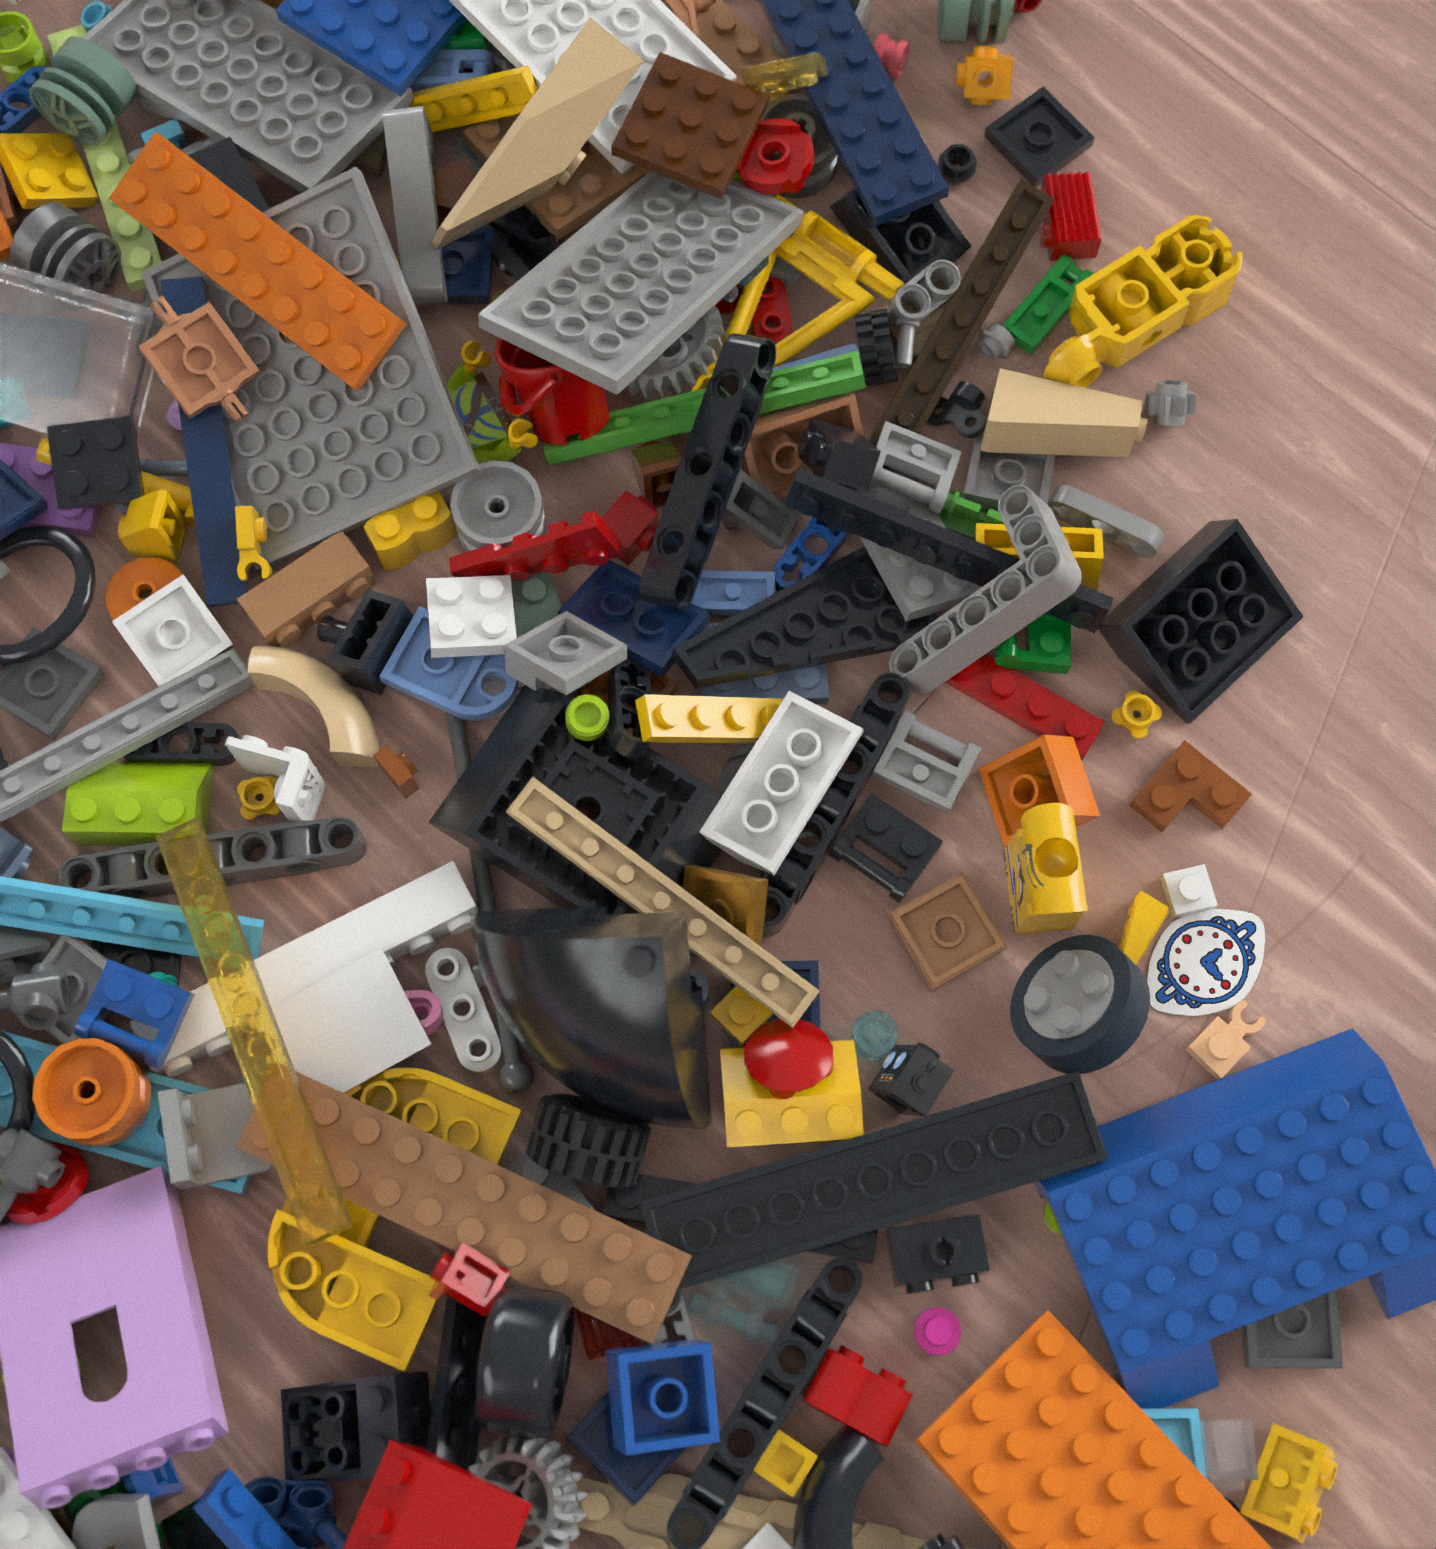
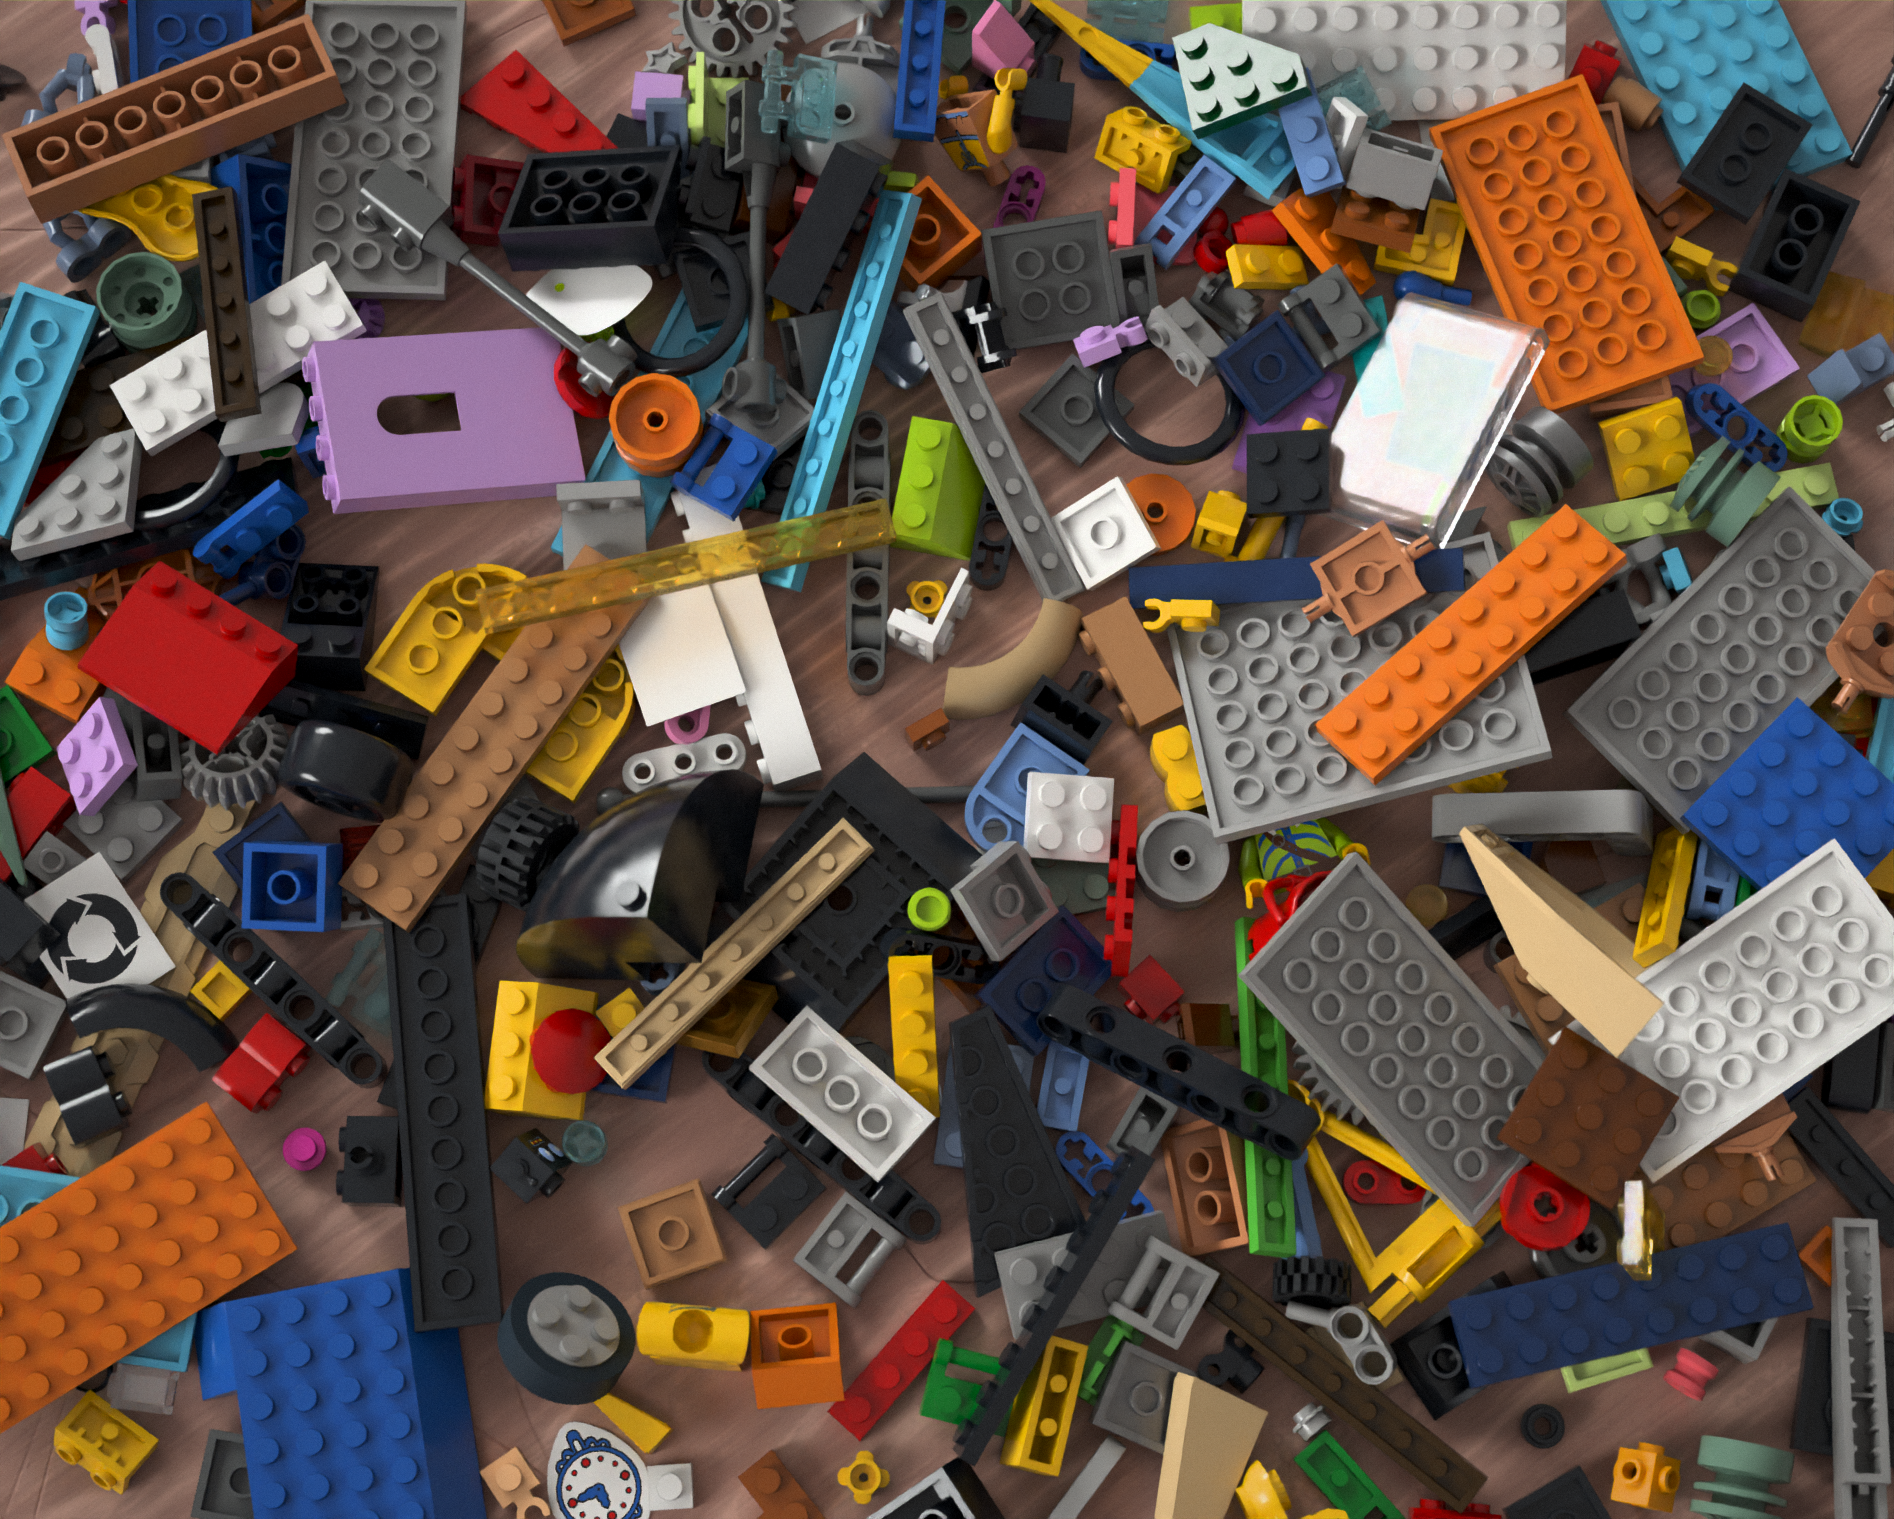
camera: 100 degrees right, 5 degrees up
bracket [428,1242,510,1316] -> none
black brick [798,418,881,491] -> none
light grey beam [889,484,1082,693] -> none

